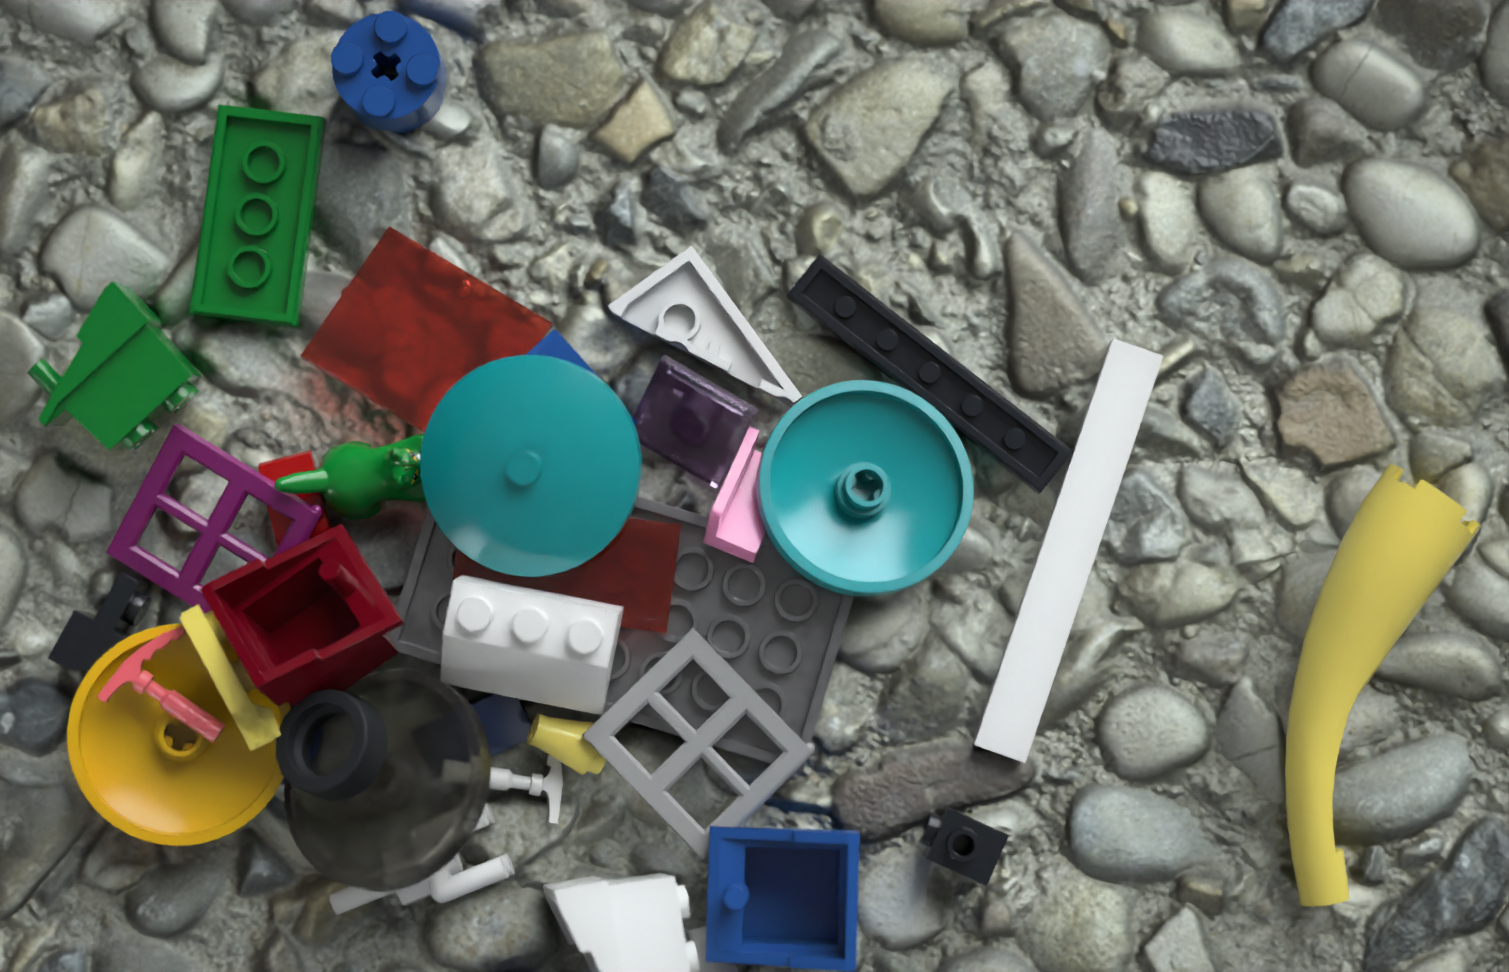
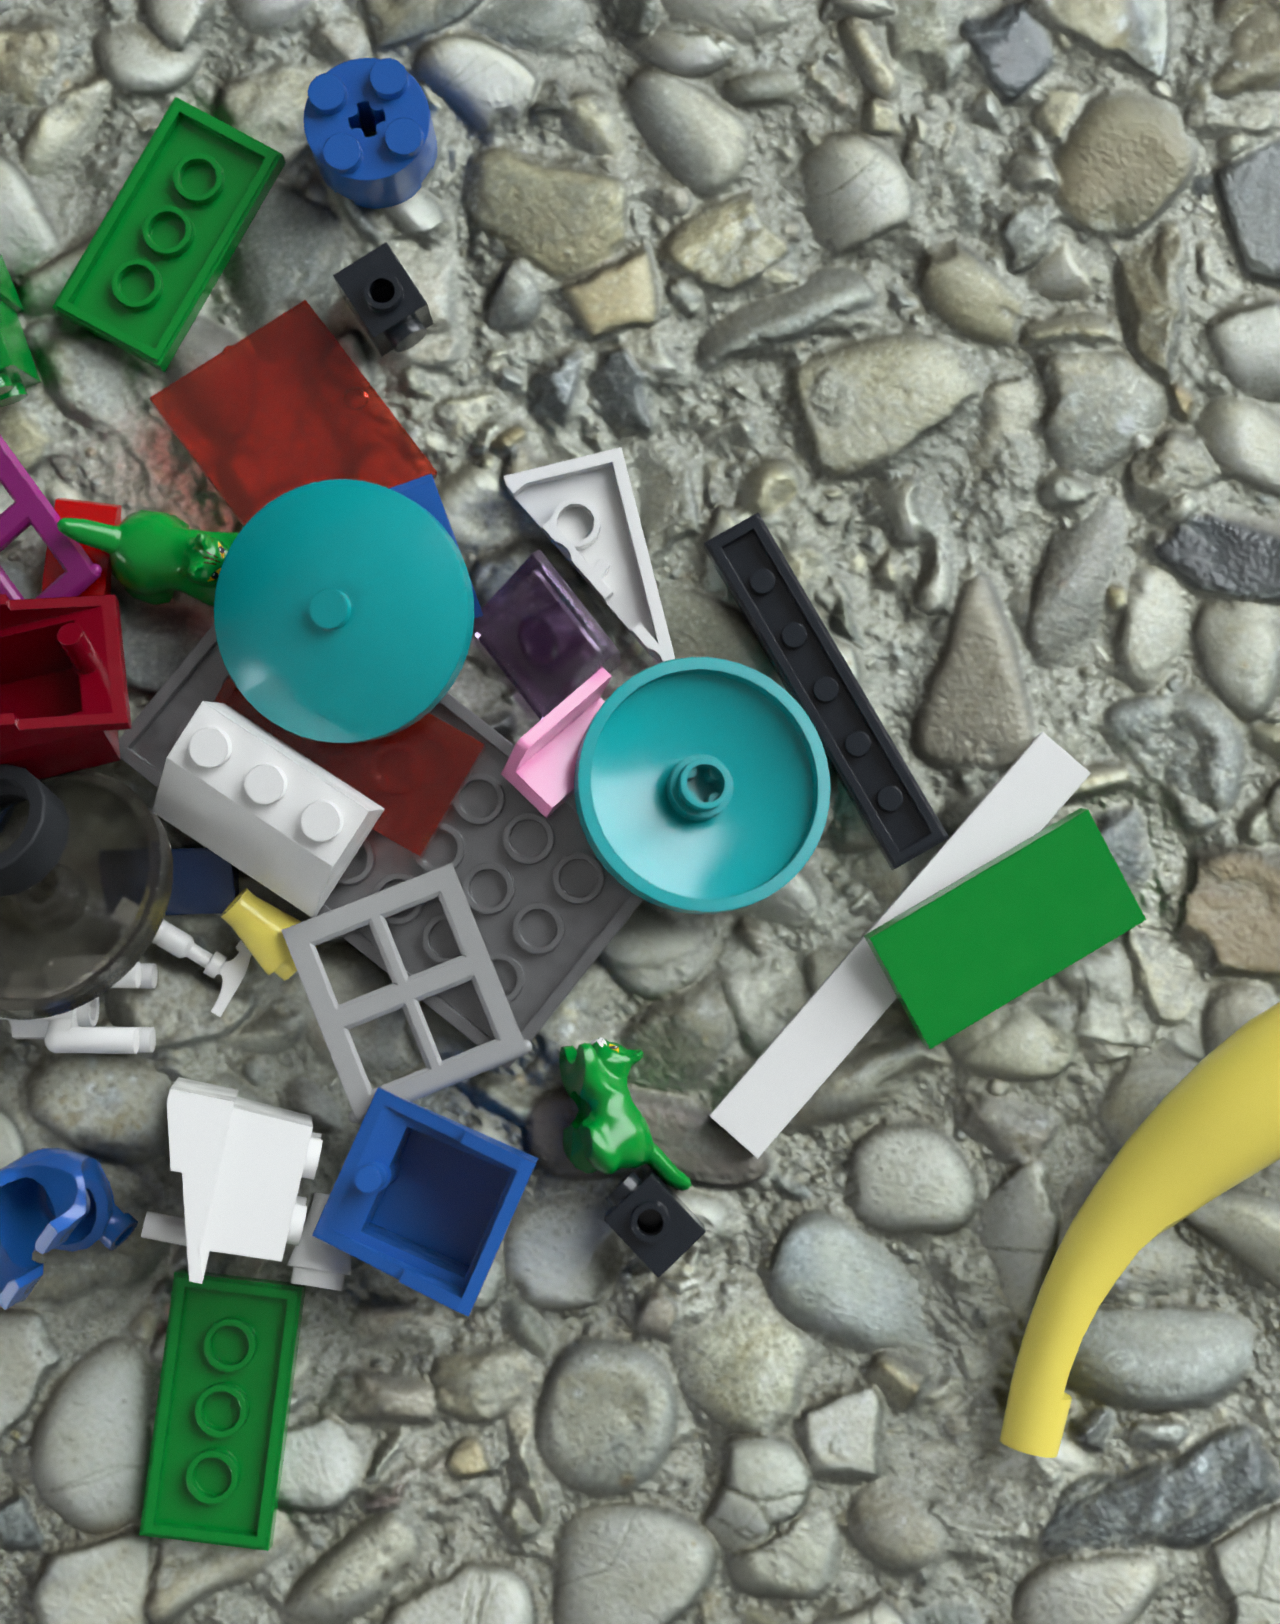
camera: 25 degrees right, 0 degrees up
none -> black brick [333,242,434,356]
none -> green animal [559,1037,692,1191]
none -> green tile [864,808,1146,1049]

